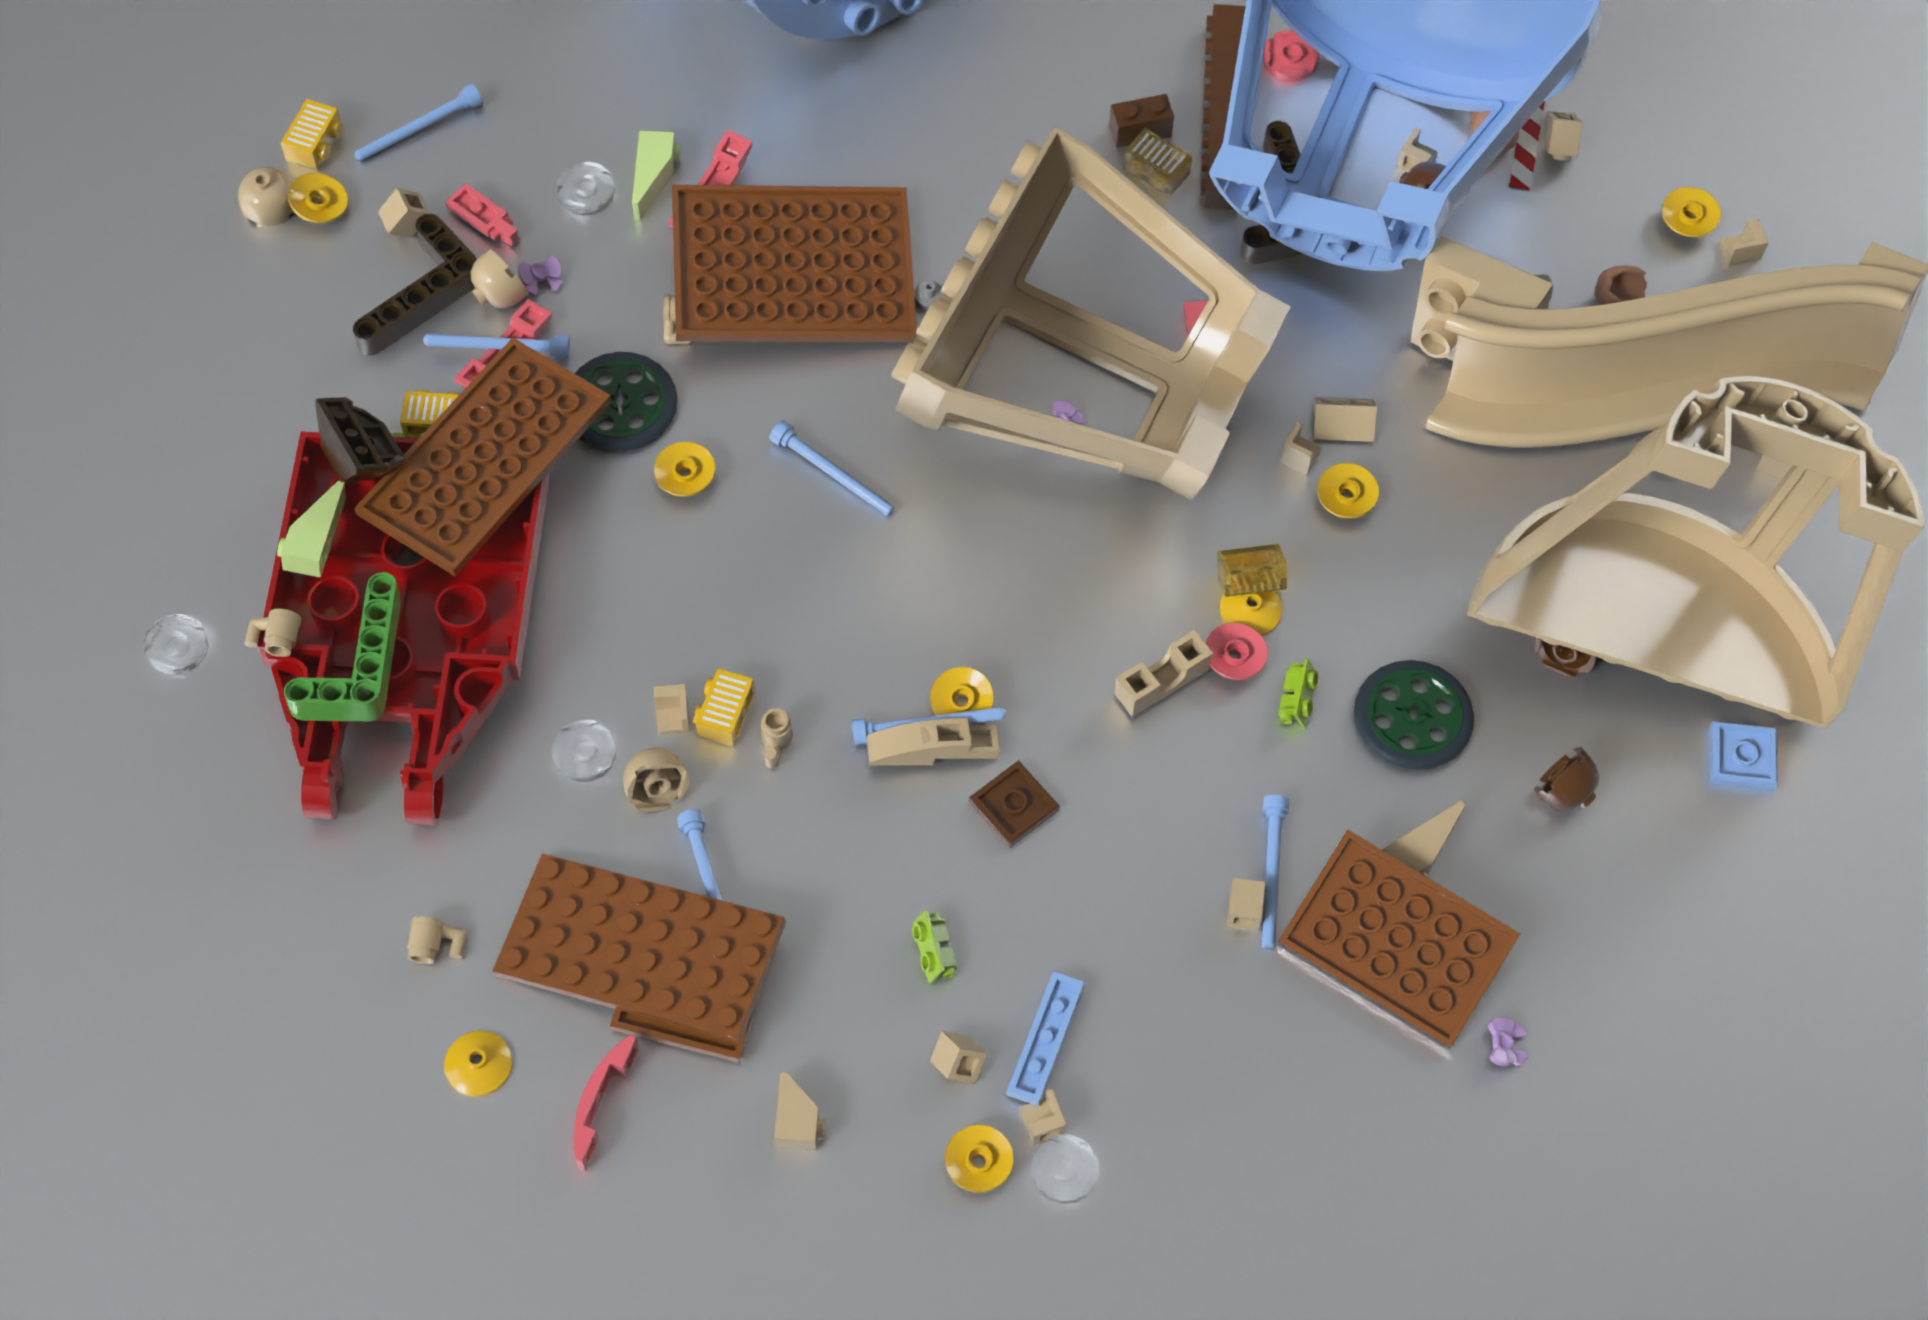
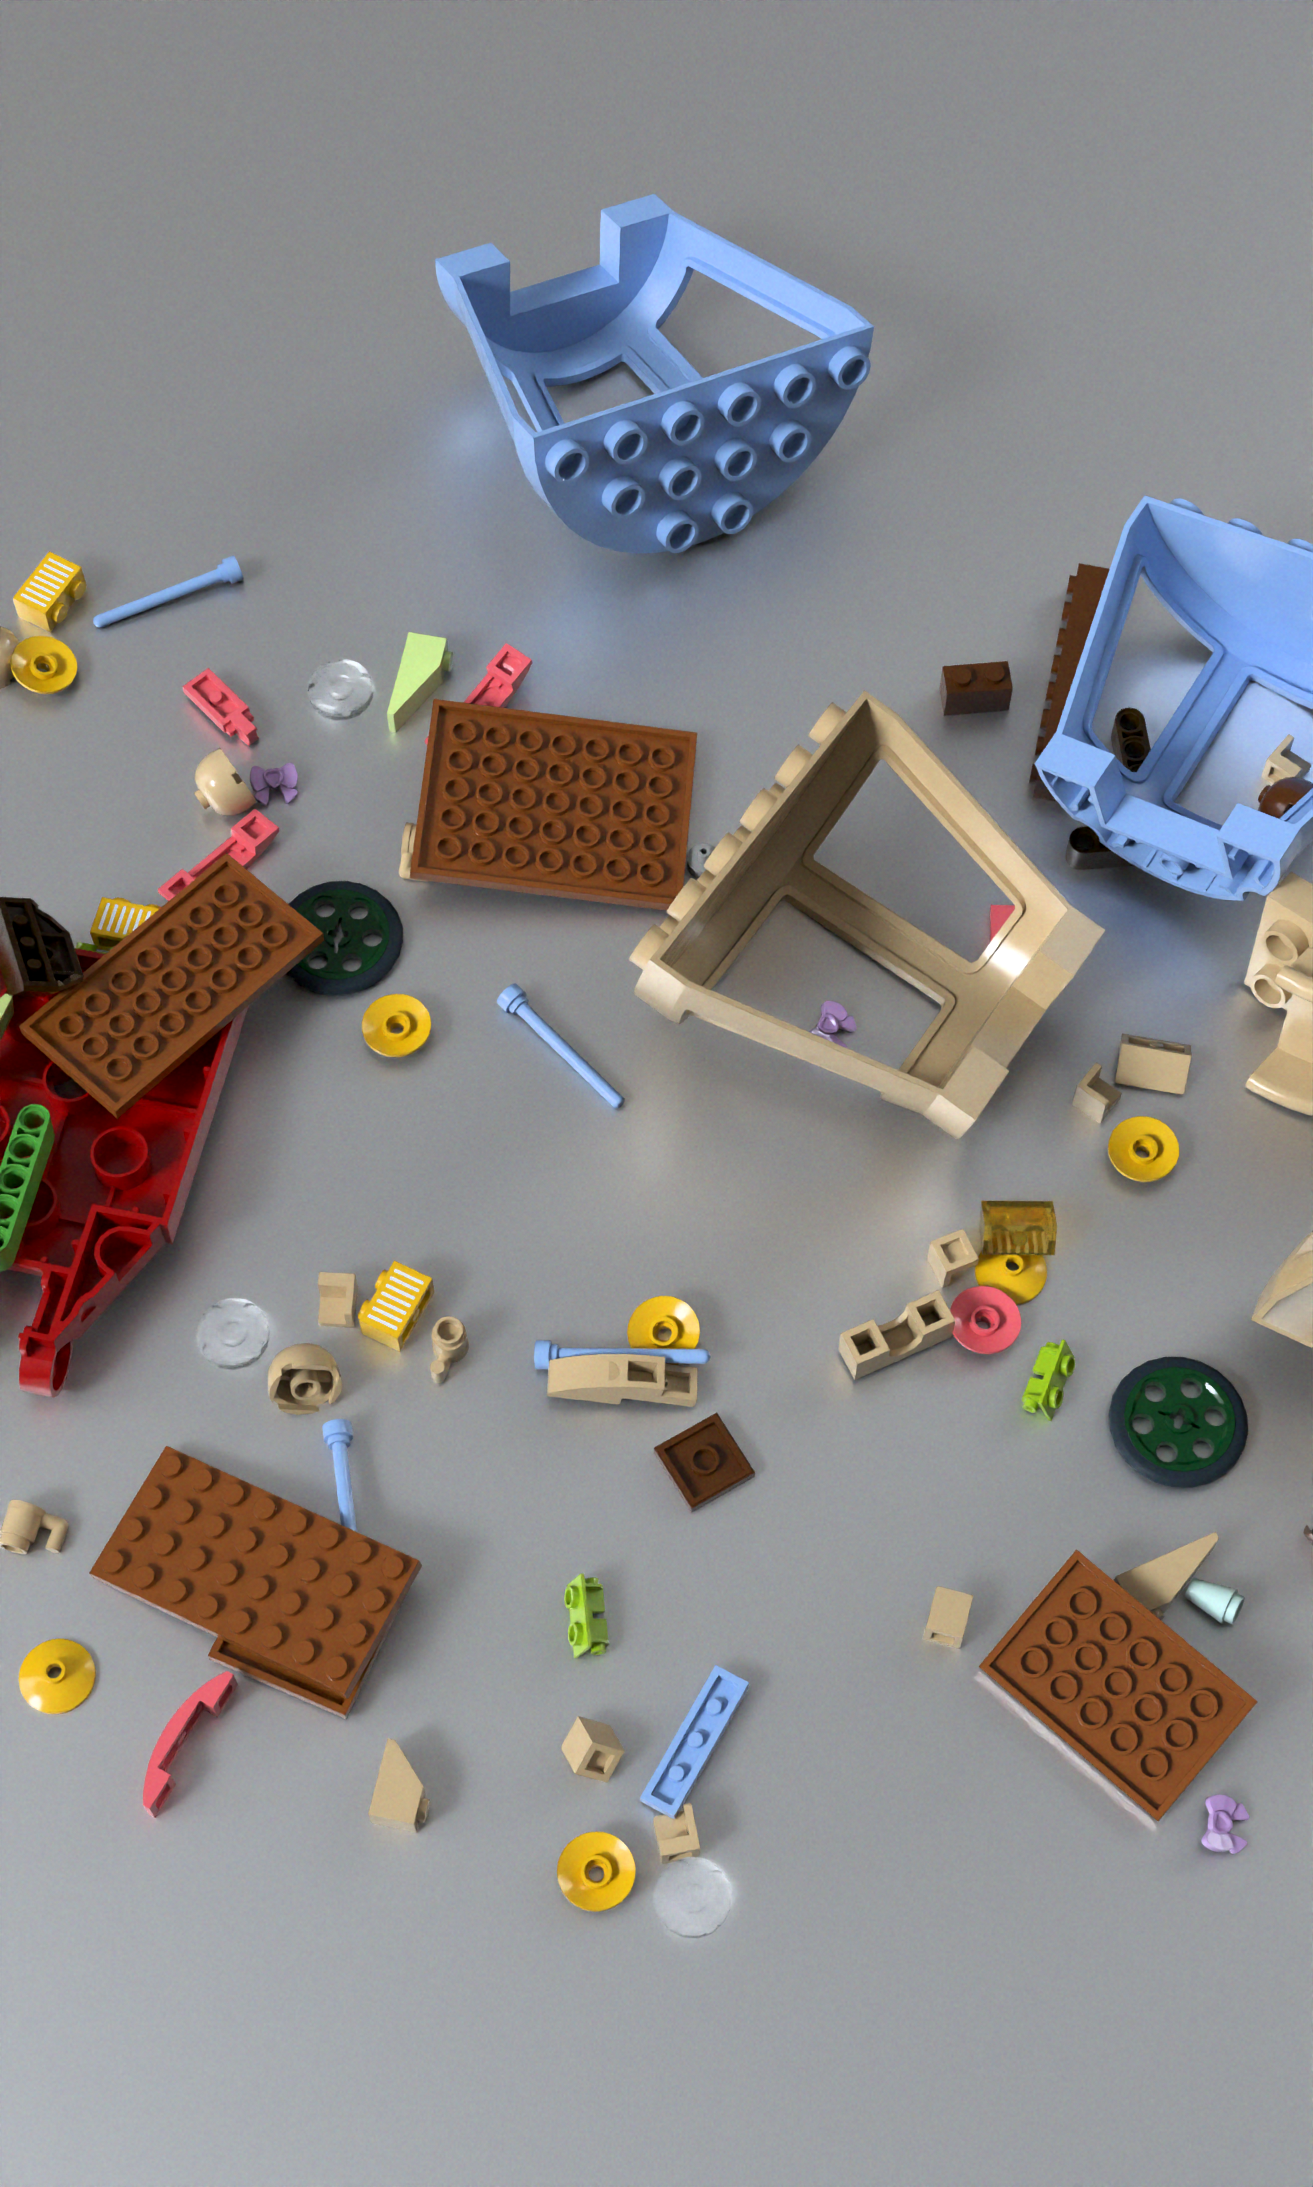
camera: 10 degrees right, 0 degrees up
dark brown beam [353,213,477,355] -> none
tan brick [378,188,430,238] -> none
light blue piece [423,334,570,359] -> none
clear yellow brick [1123,128,1192,196] -> none
light blue piece [1262,795,1289,948] -> none
coral tile [1263,30,1320,82] -> none
none -> tan panel [927,1229,979,1288]
none -> light aqua cone [1185,1577,1245,1624]

